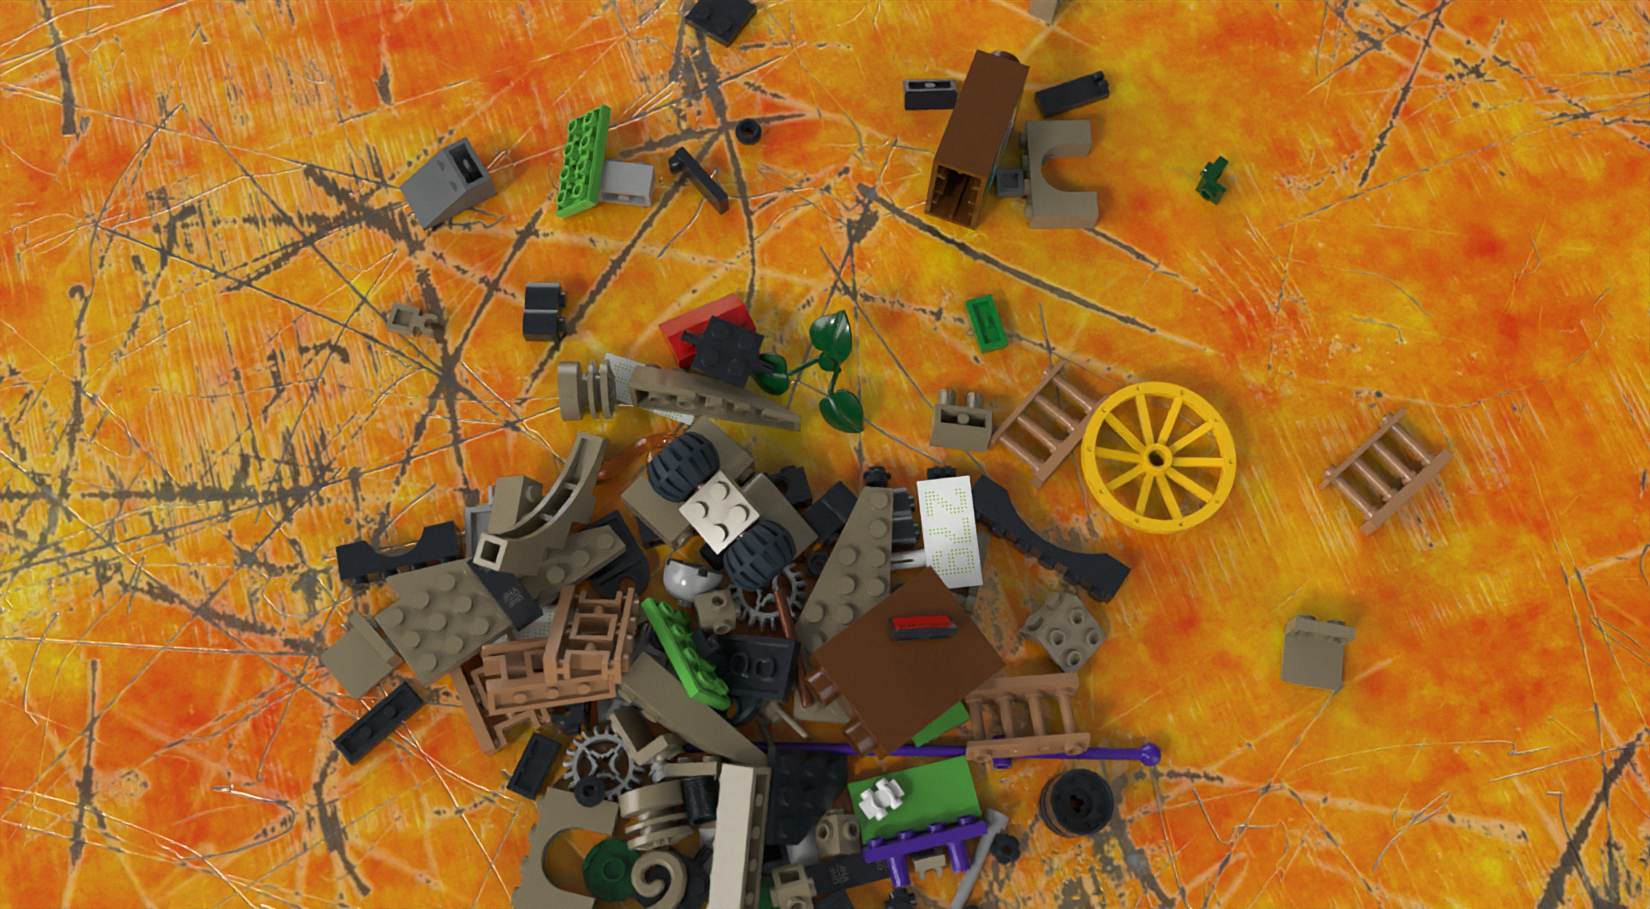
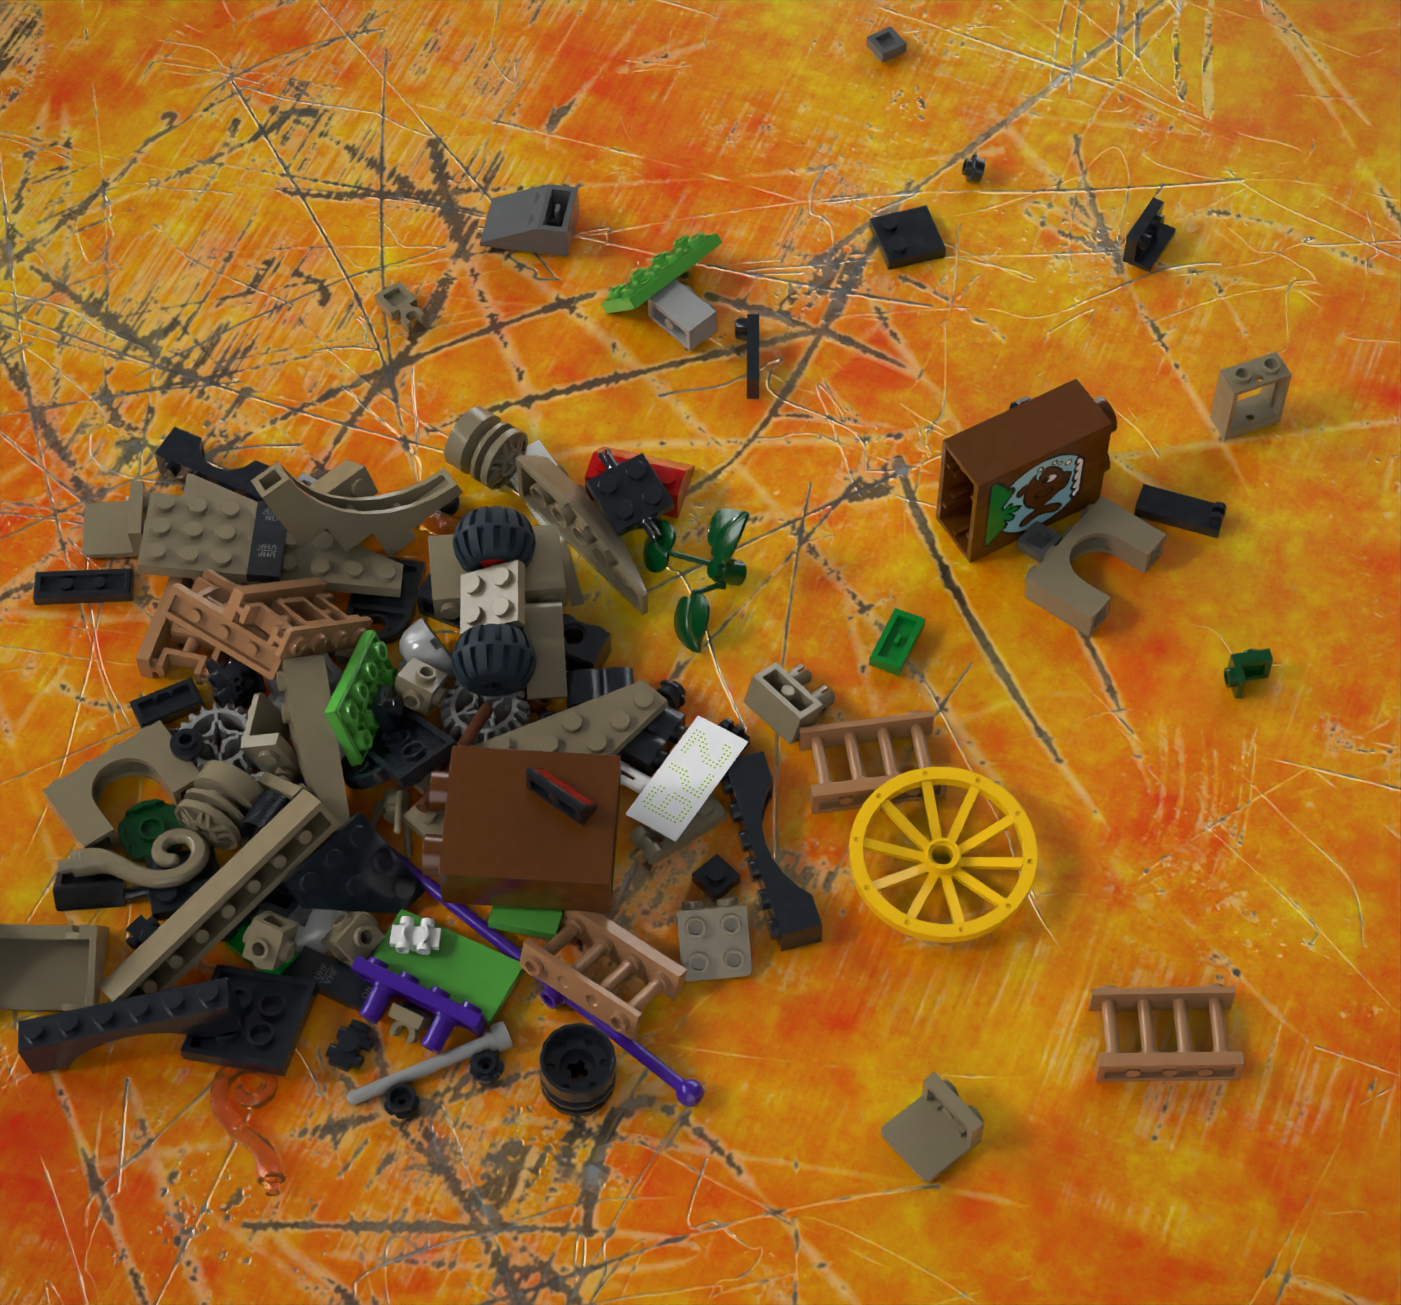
camera: 45 degrees right, 15 degrees down
black brick [523,282,567,342] -> none
black plate [735,119,762,145] -> none
none -> black plate [692,854,741,903]

